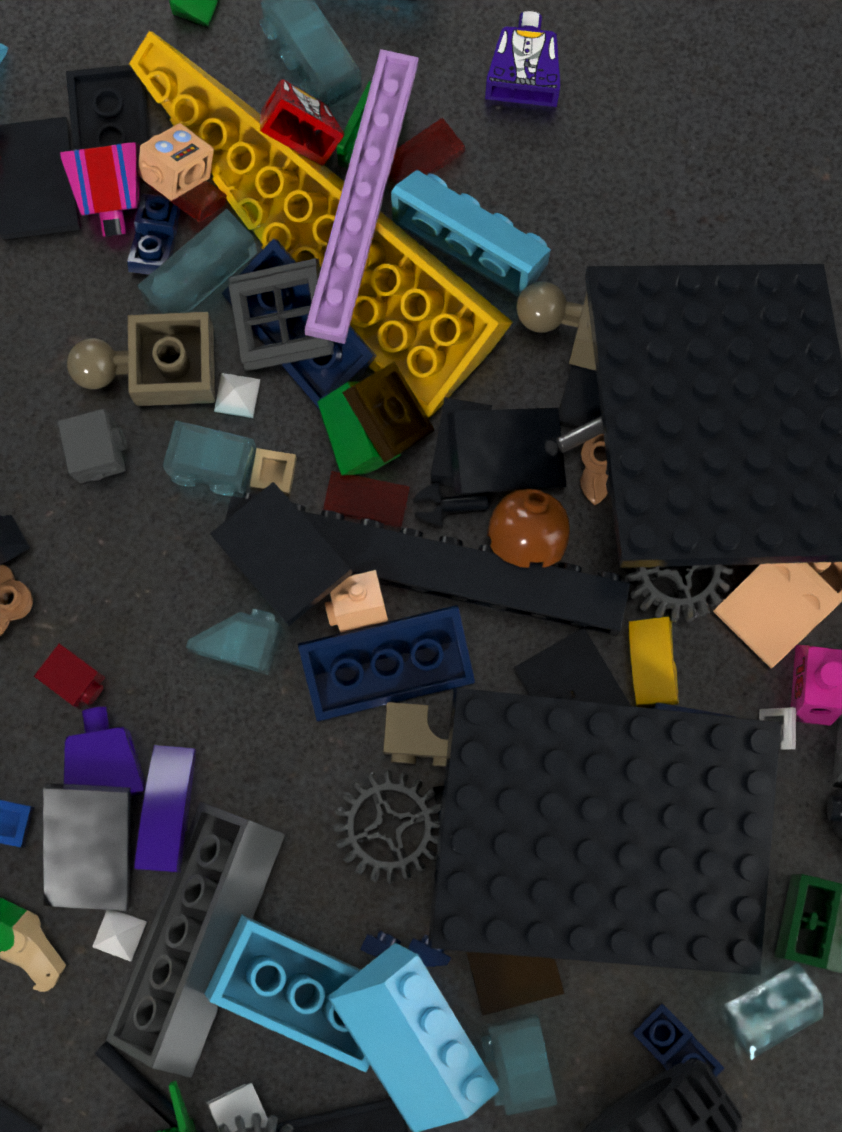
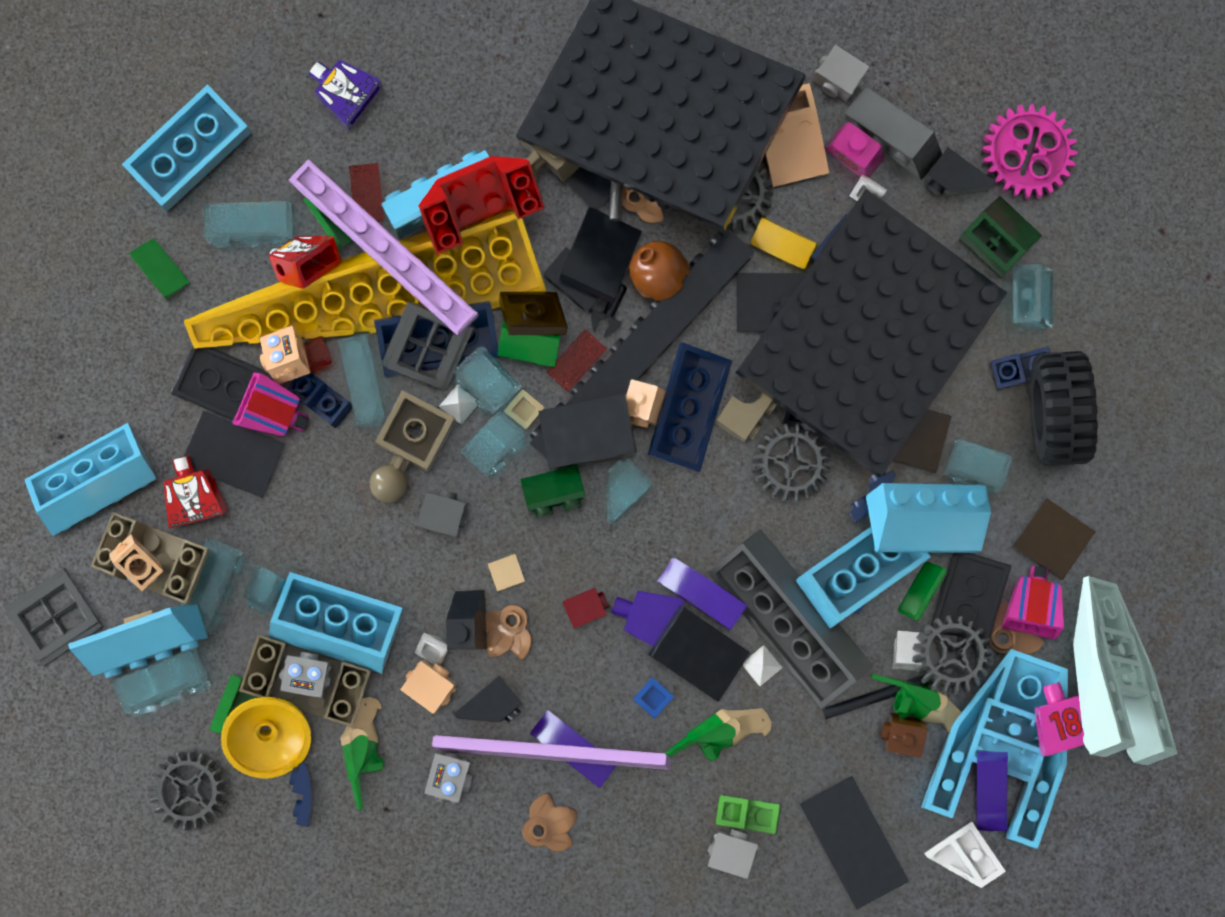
camera: 60 degrees left, 5 degrees up
none -> red slope [418,156,545,255]
none -> clear light blue brick [453,346,522,415]
none -> tan tile [488,554,525,592]
none -> dark green slope [520,465,586,519]
none -> green slope [897,562,947,622]

